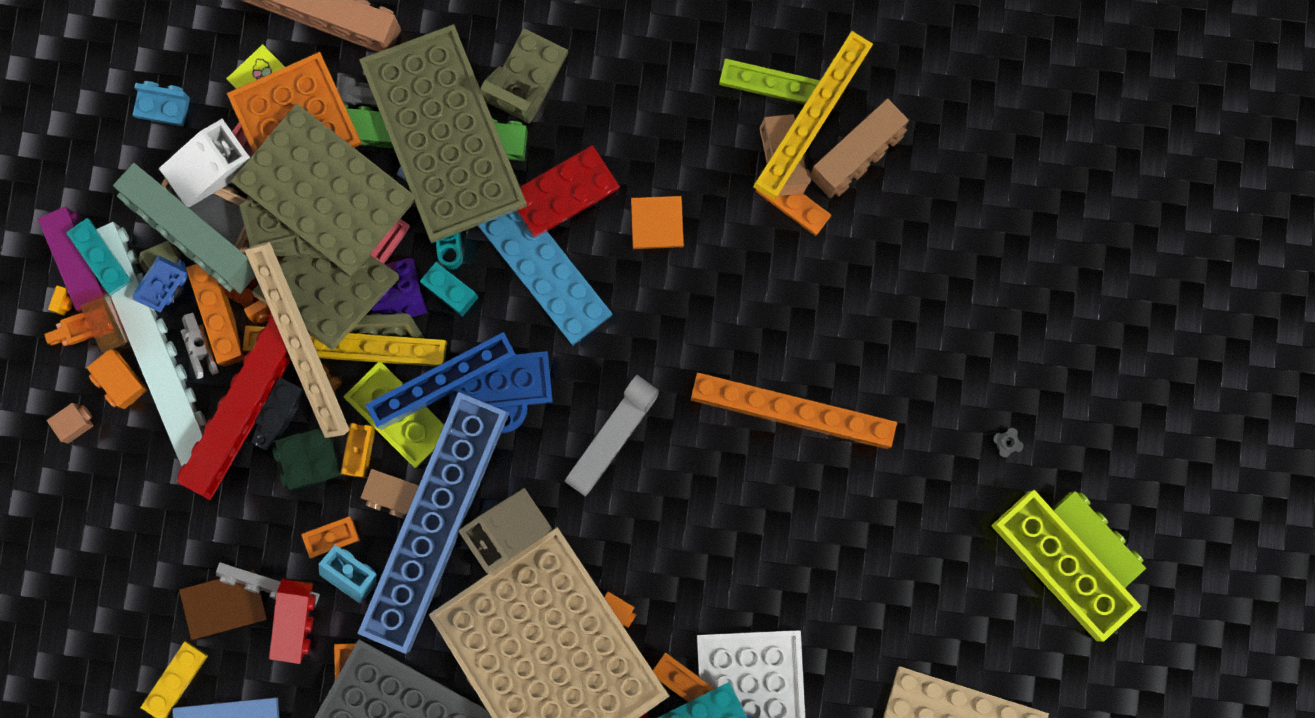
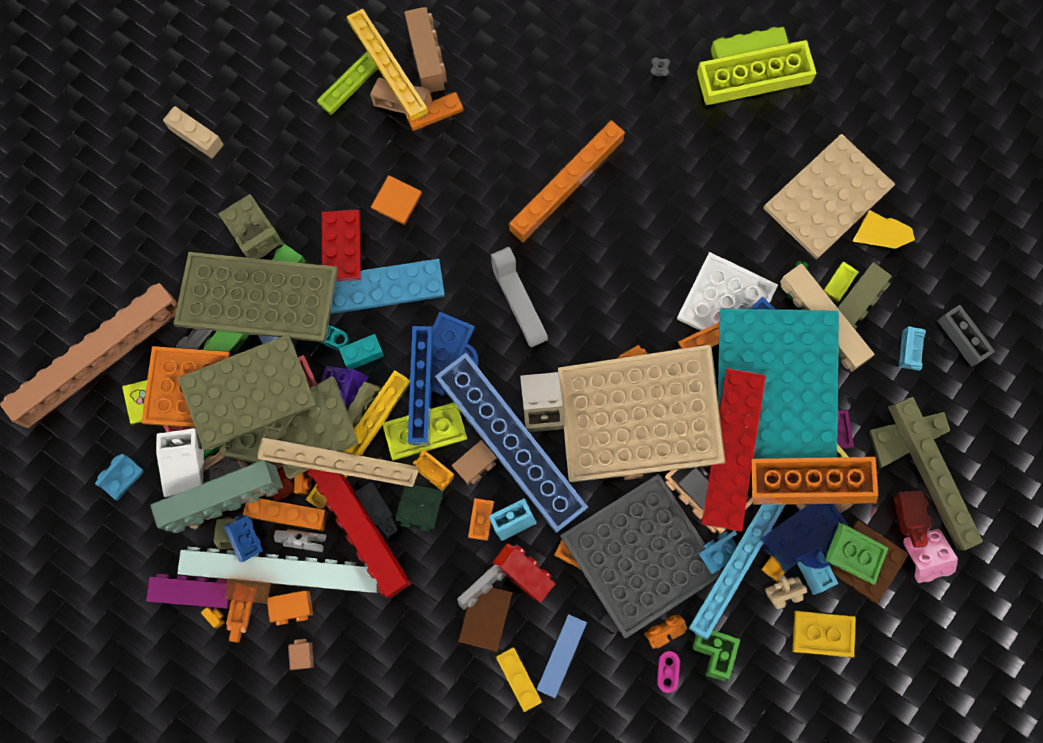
camera: 60 degrees left, 5 degrees down
teal plate [66,218,132,296] -> none

